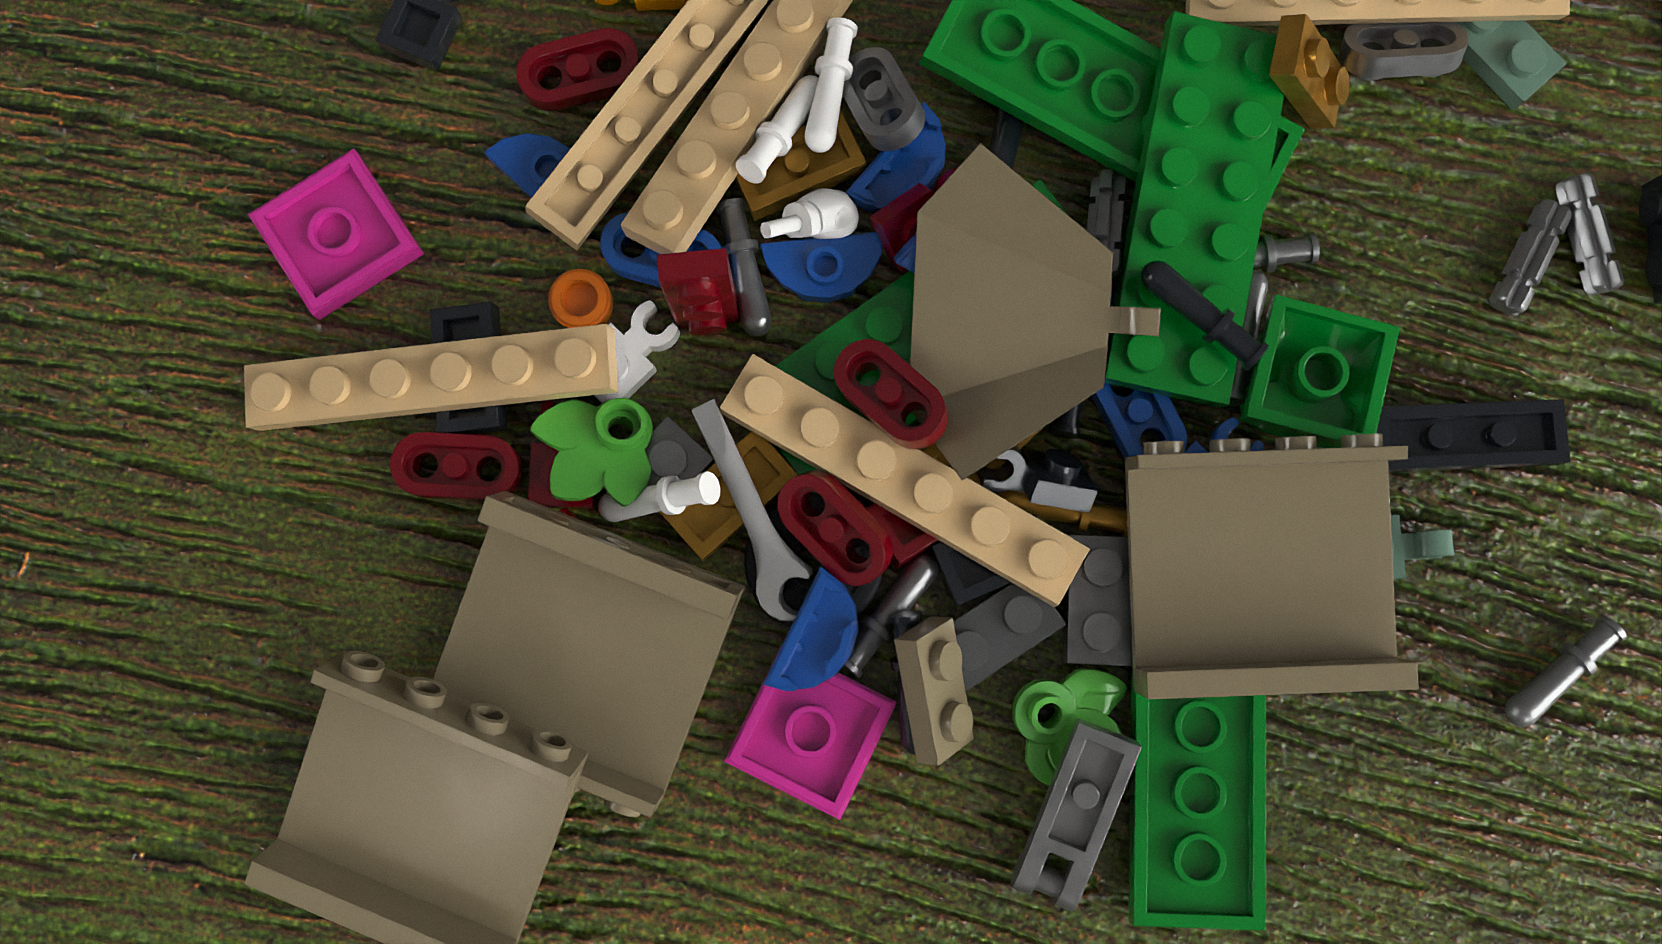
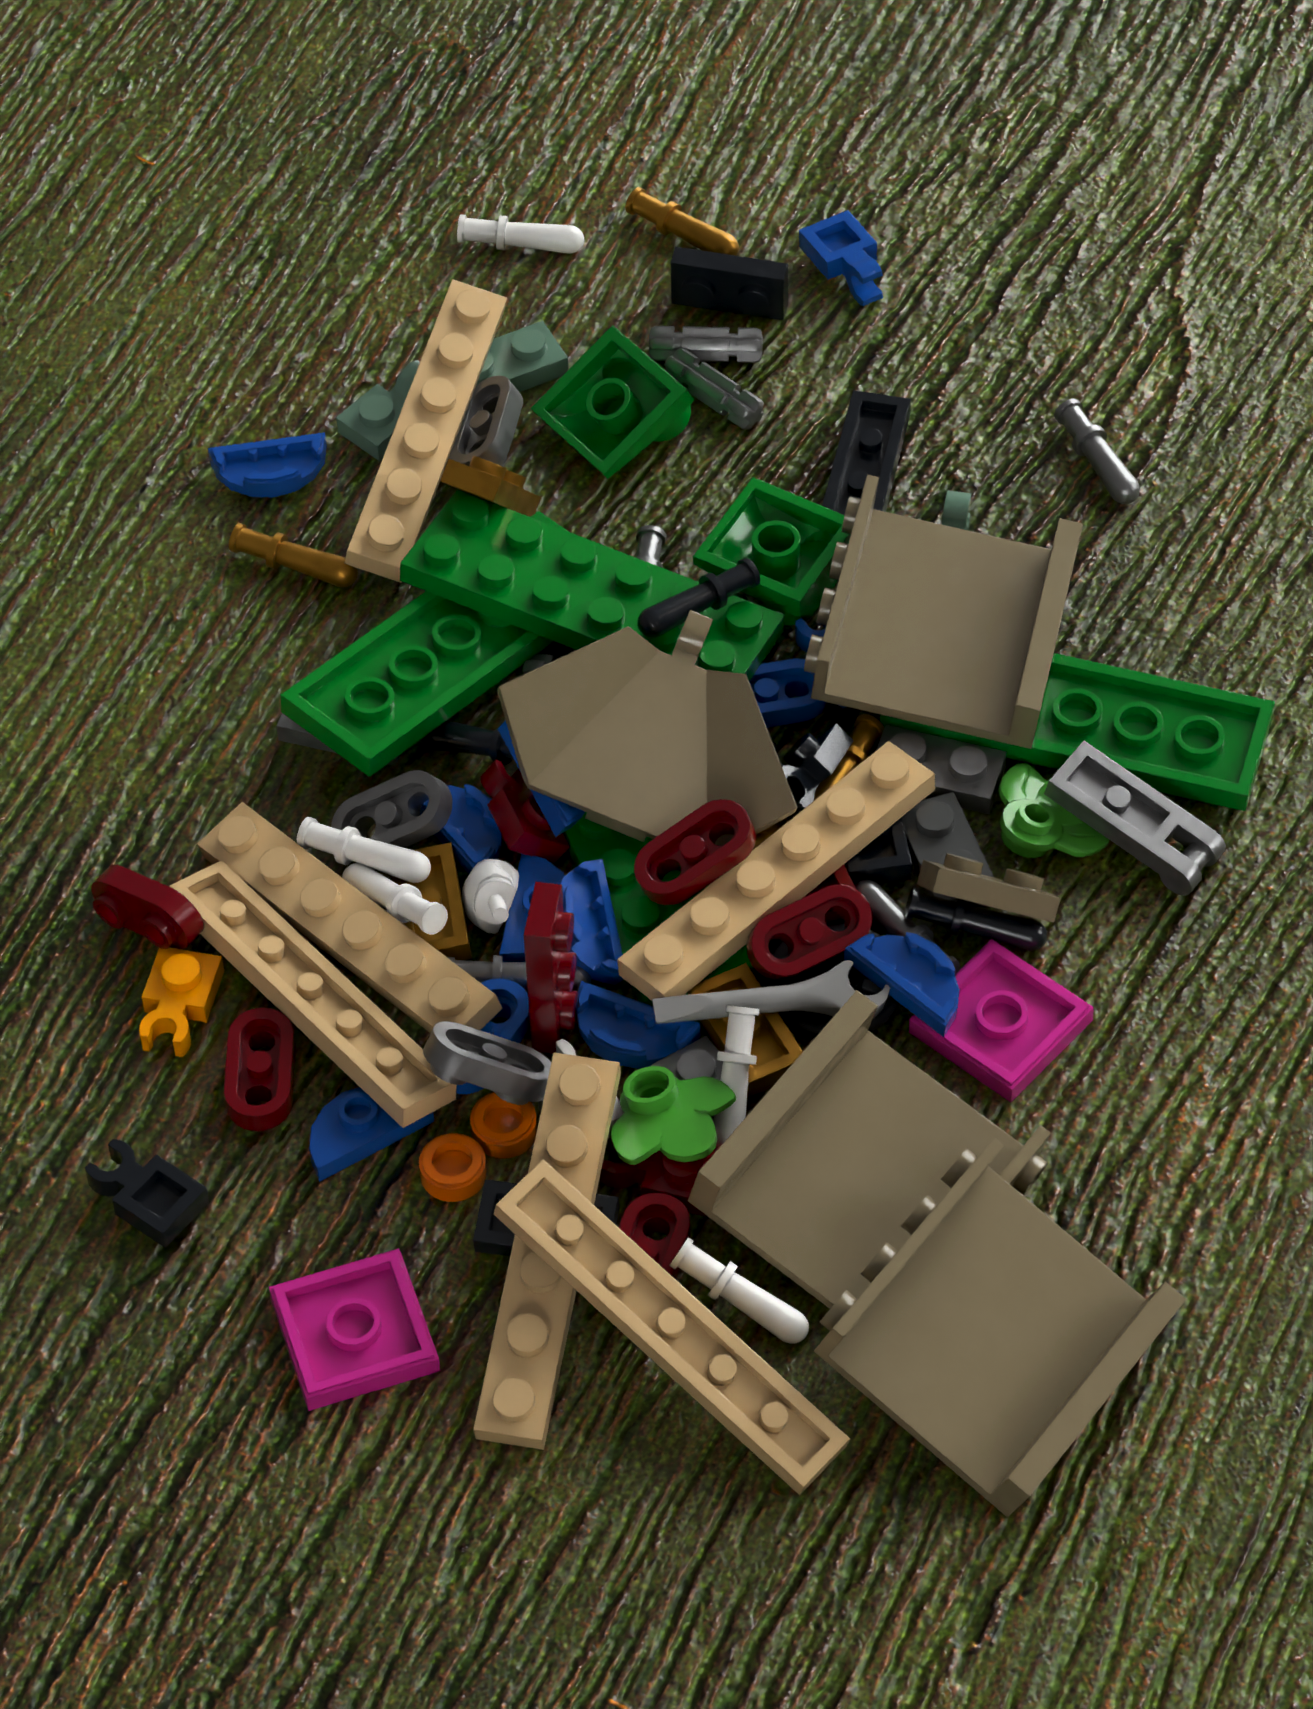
camera: 70 degrees left, 30 degrees down
none -> orange tile [419,1133,487,1202]
none -> flat silver plate [423,1021,551,1105]
none -> tan plate [494,1159,850,1495]
none -> green slope [530,325,695,479]
none -> blue plate [556,859,624,986]
none -> blue plate [576,981,701,1069]
none -> white piece [669,1237,809,1344]

